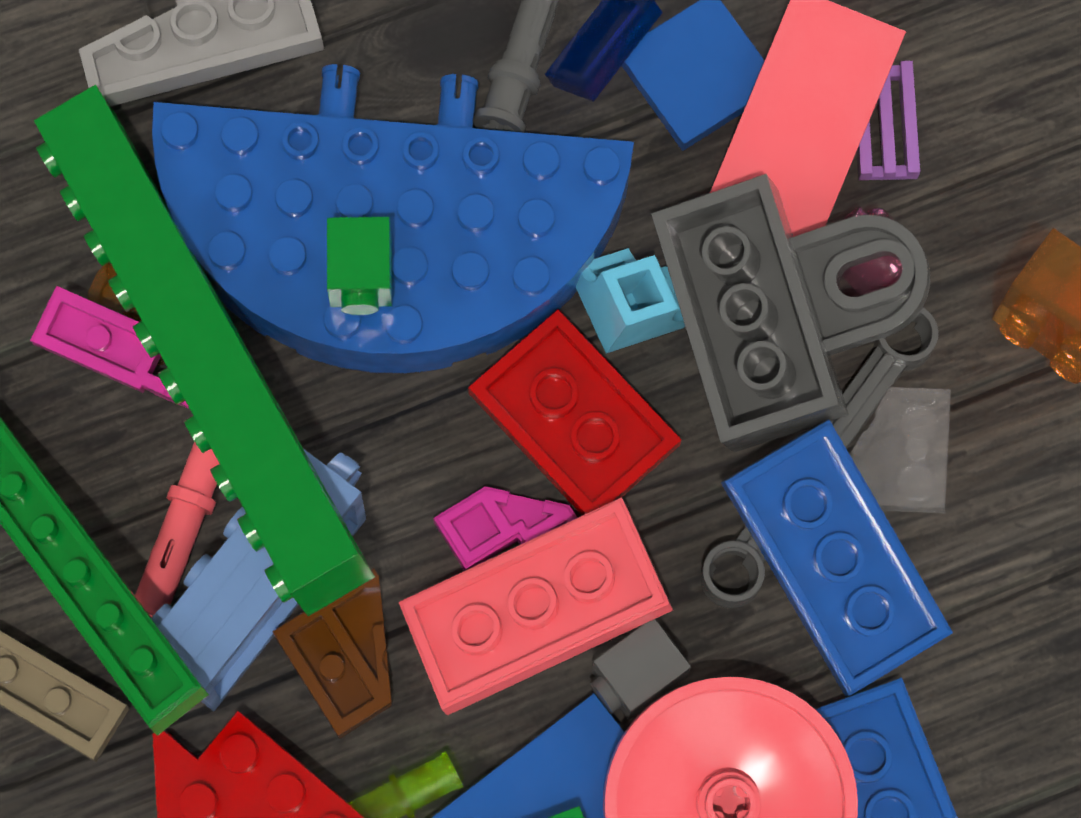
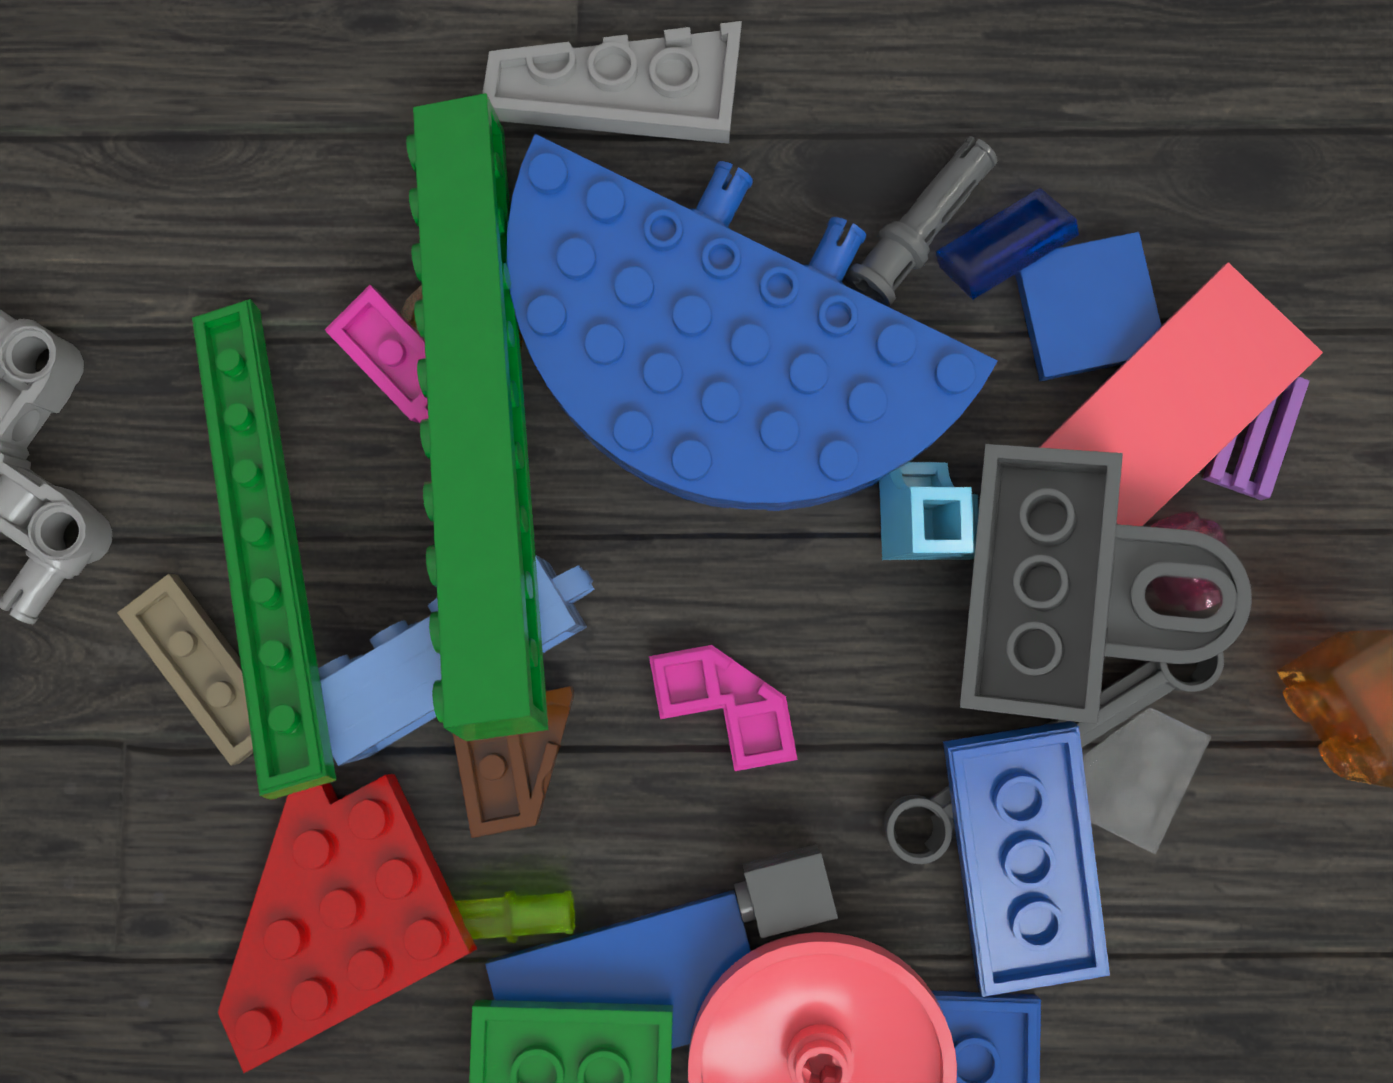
camera: 30 degrees right, 10 degrees up
coral pin [135,441,219,618] -> none
green brick [327,217,392,315] -> none
coral tile [399,497,673,716] -> none
red plate [468,310,681,516] -> none

